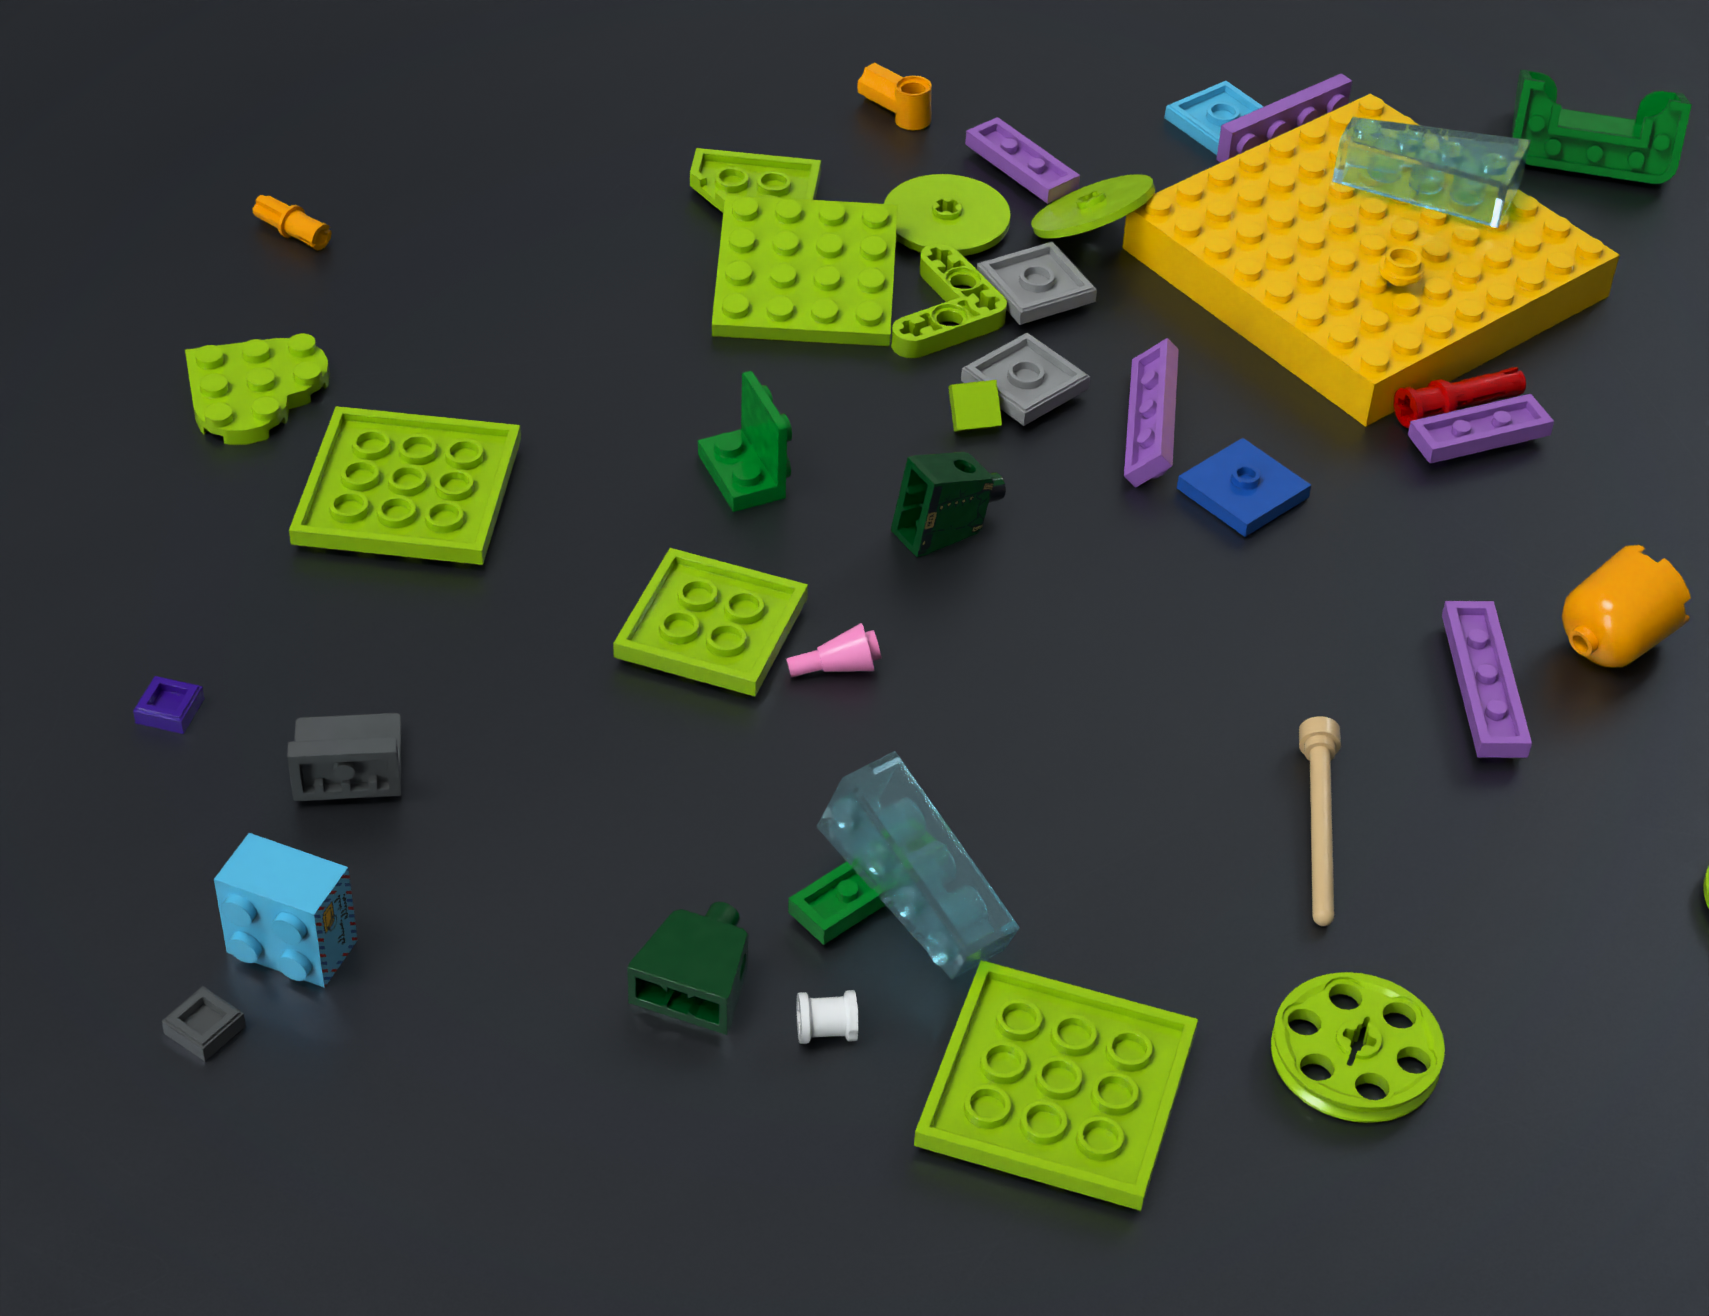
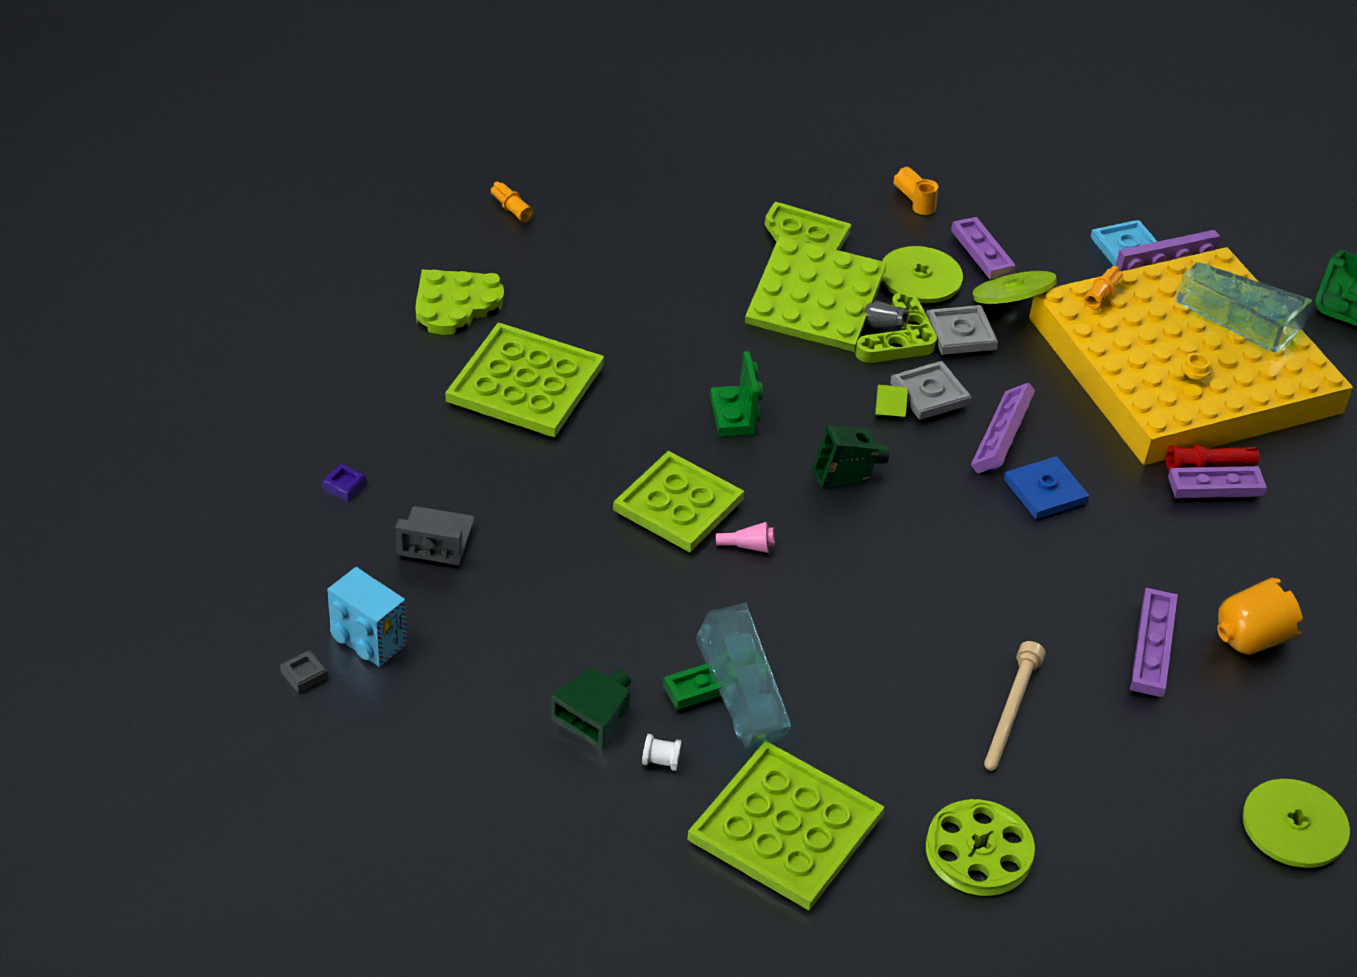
camera: 15 degrees right, 0 degrees up
none -> dark grey cone [864,301,909,329]
none -> light orange axle [1083,266,1123,309]

